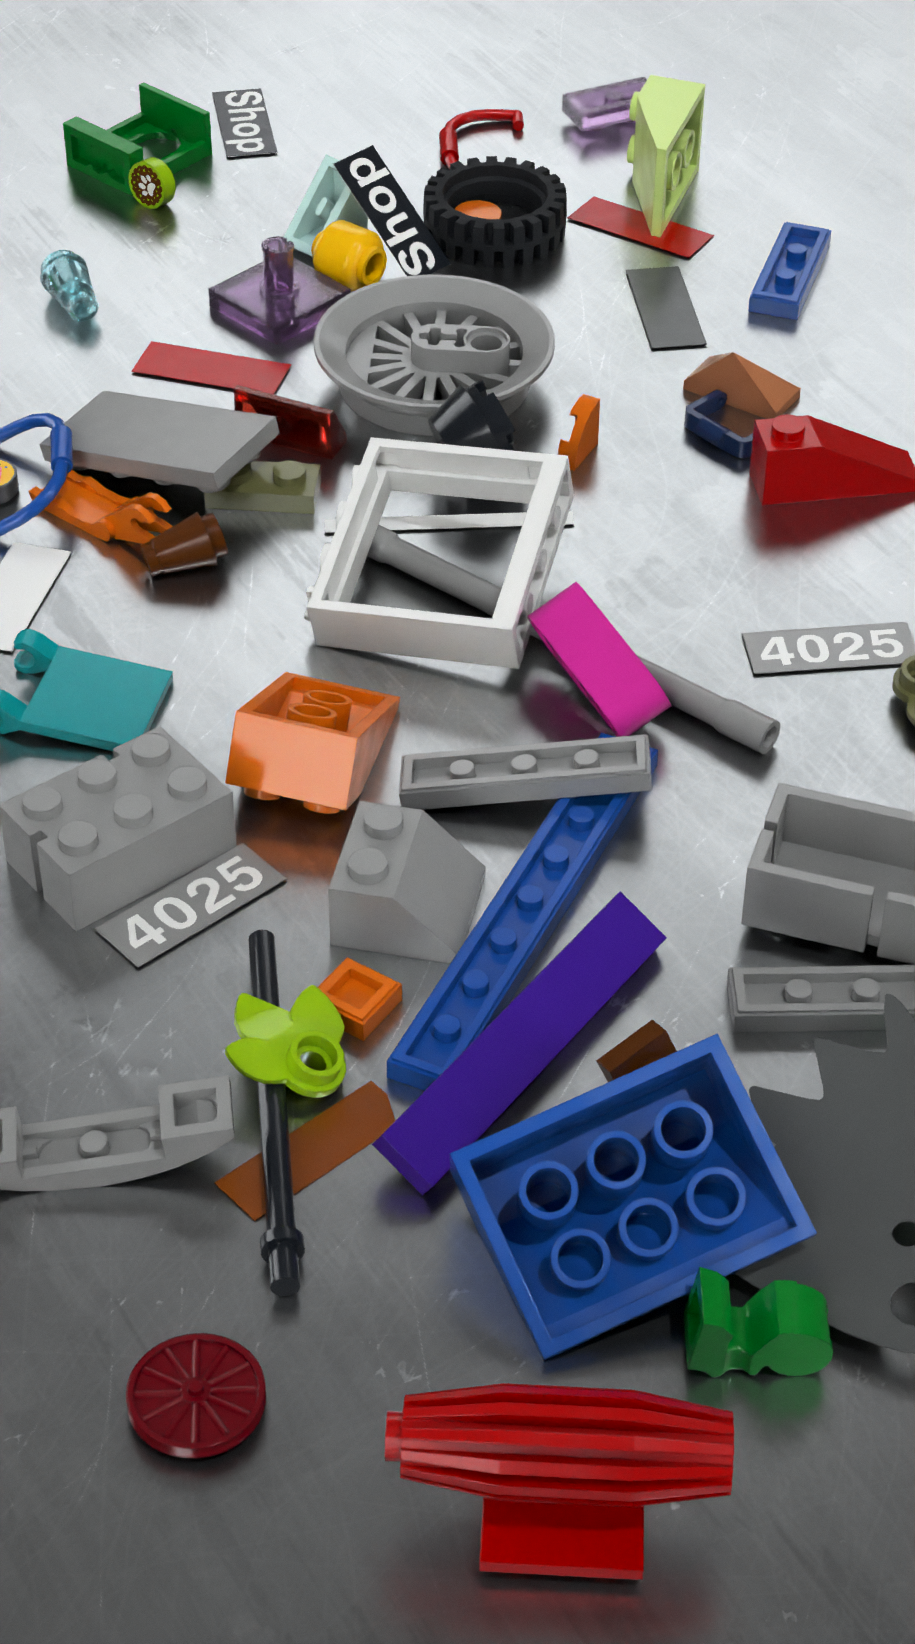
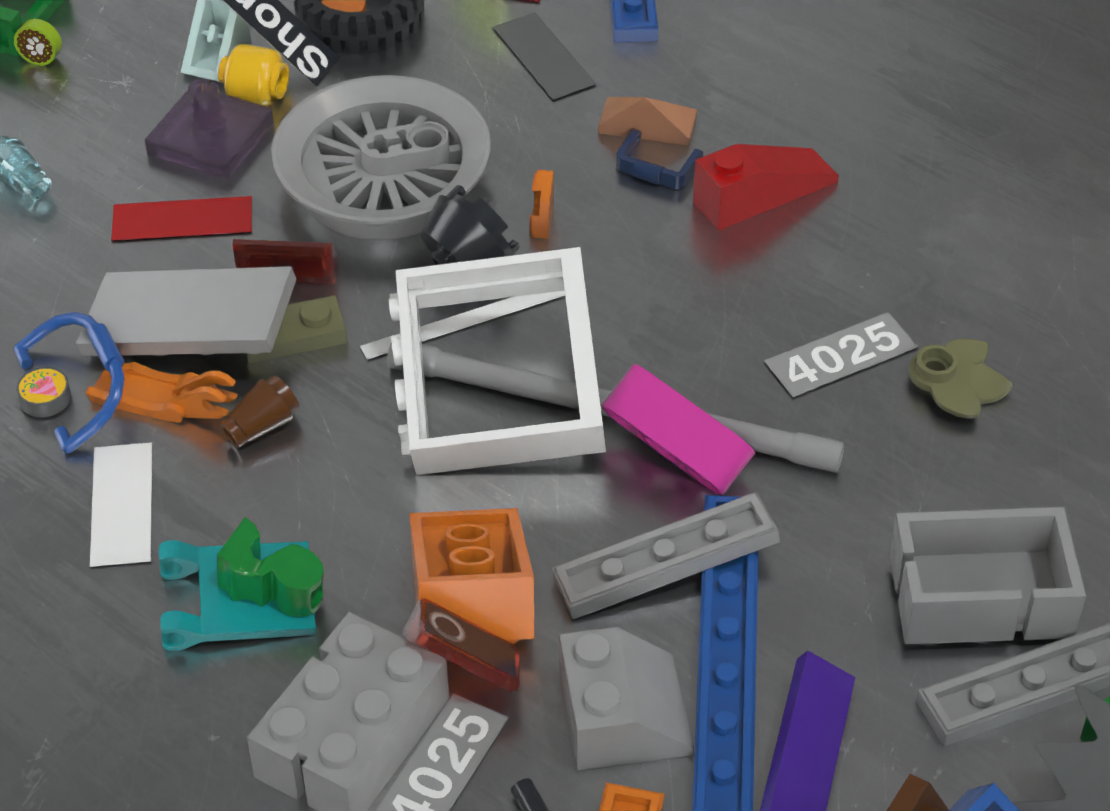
camera: 20 degrees left, 5 degrees up
none -> green leg [217,517,324,617]
none -> slope [401,598,520,693]

